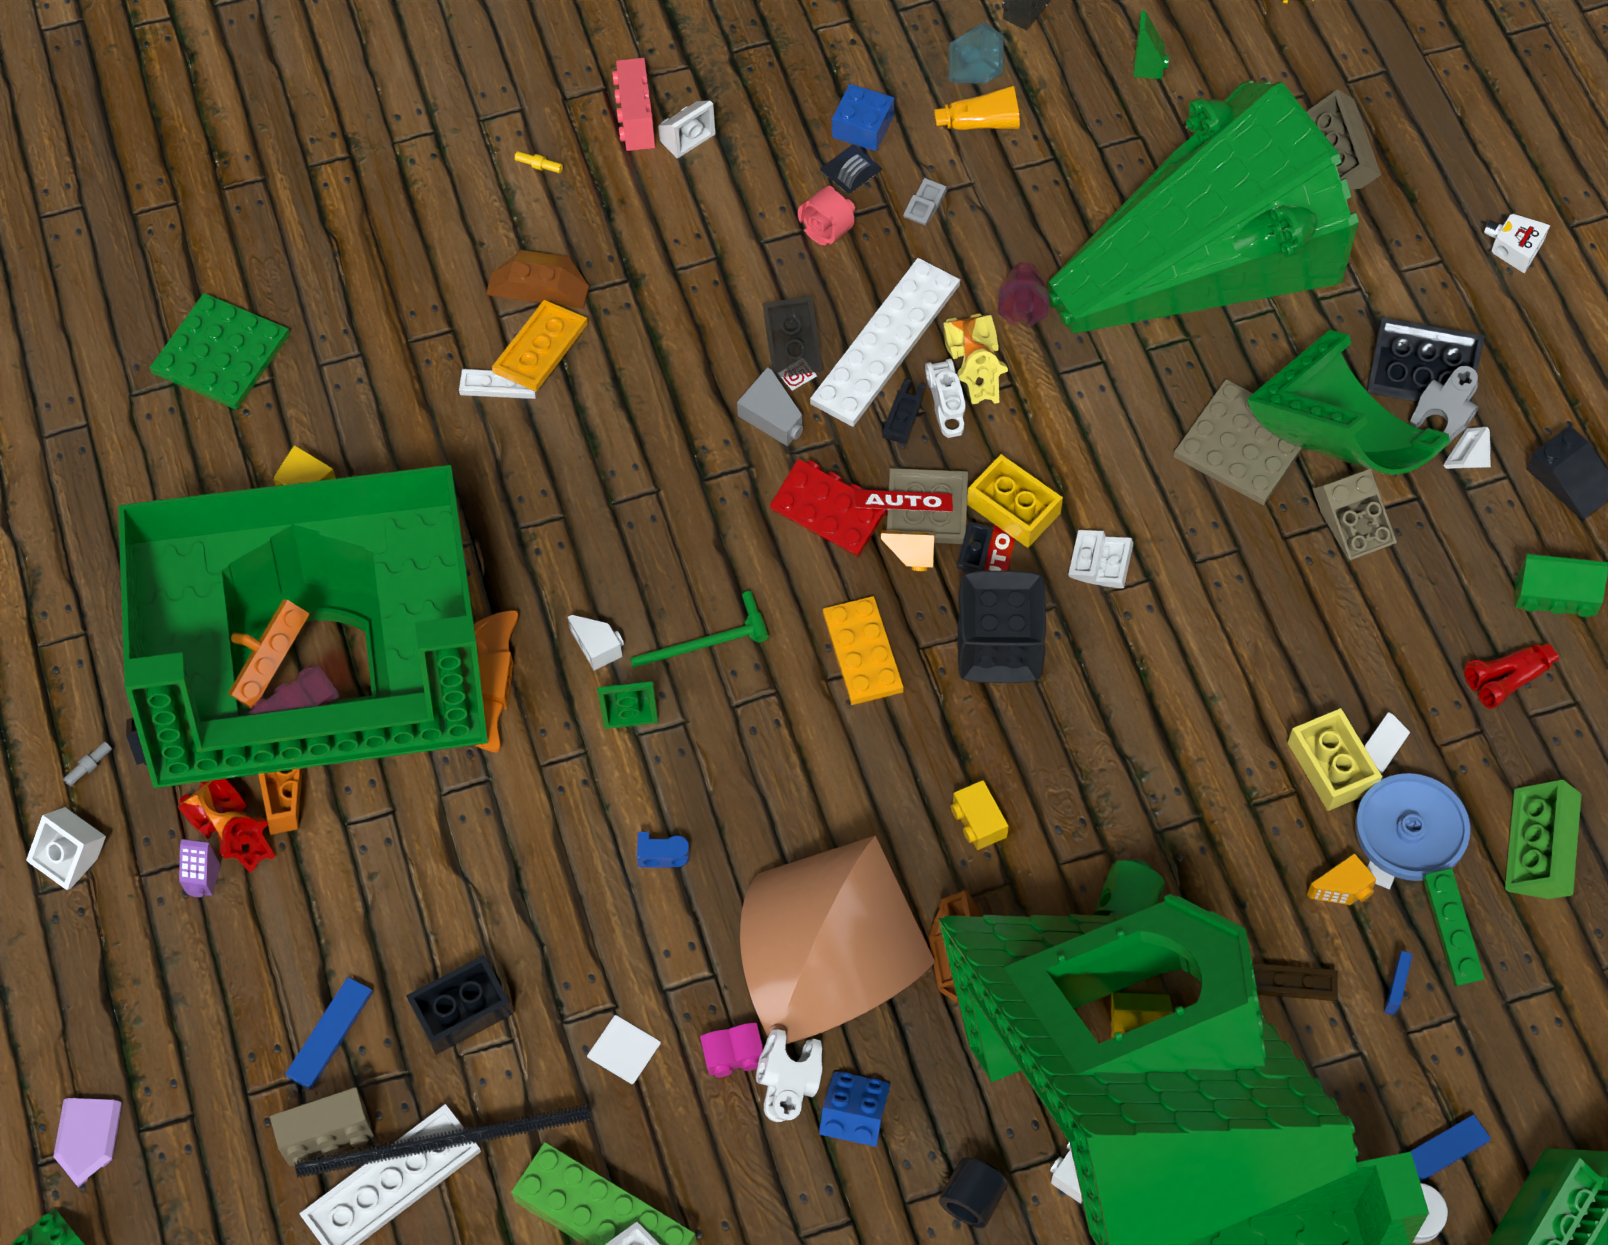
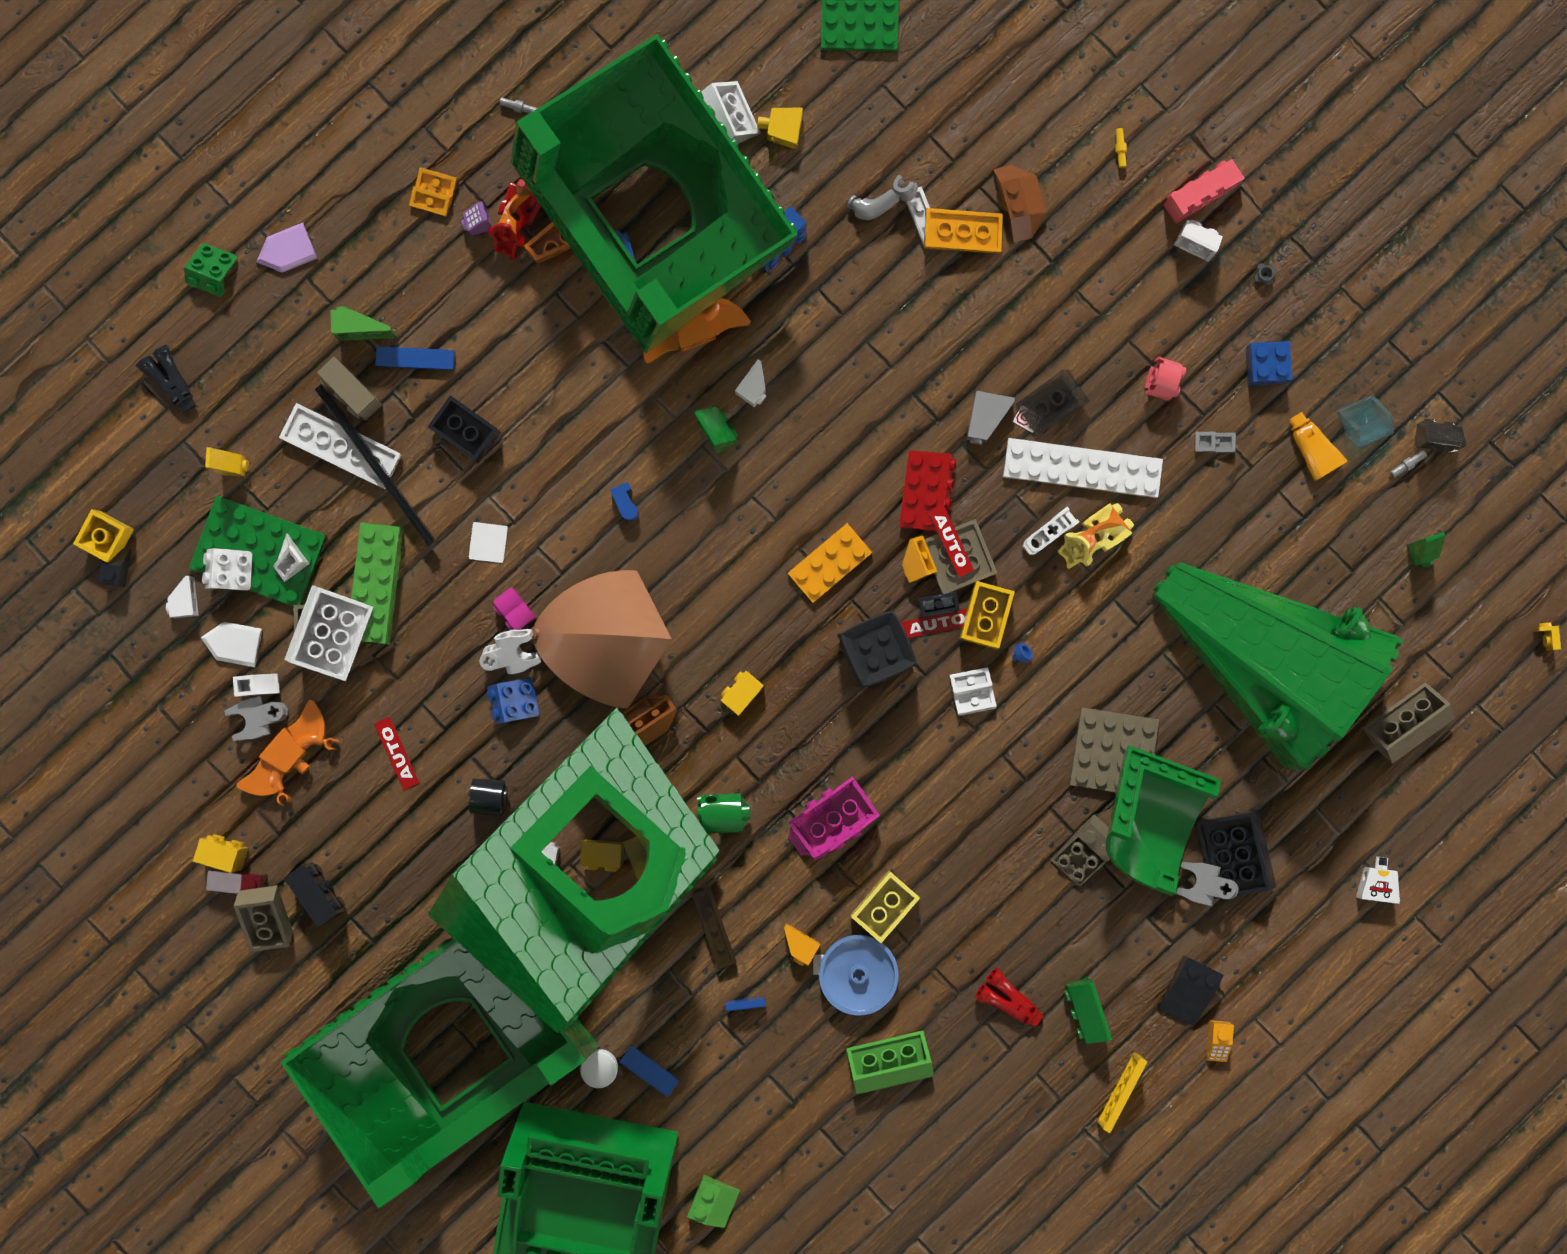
camera: 65 degrees right, 25 degrees up
white slope [26,807,106,890] -> none
orange plate [228,599,309,709] -> none
clear pink slope [248,665,339,715] -> none
green bar [630,591,769,668] -> none
black sticker [820,144,882,194] -> none
black hinge [882,378,926,444] -> none
clear pink cone [998,263,1049,326] -> none
white slope [1364,712,1410,774] -> none
green plate [1422,868,1485,987] -> none
white slope [1443,427,1491,469] -> none
none -> bright green slope [331,306,398,341]
none -> light orange slope [409,167,458,216]
none -> dark pink slope [788,777,880,861]
none -> light grey piece [847,174,918,220]
none -> blue tile [1012,642,1033,663]
none -> dark grey plate [1254,264,1276,285]
none -> light grey bar [1390,450,1427,478]

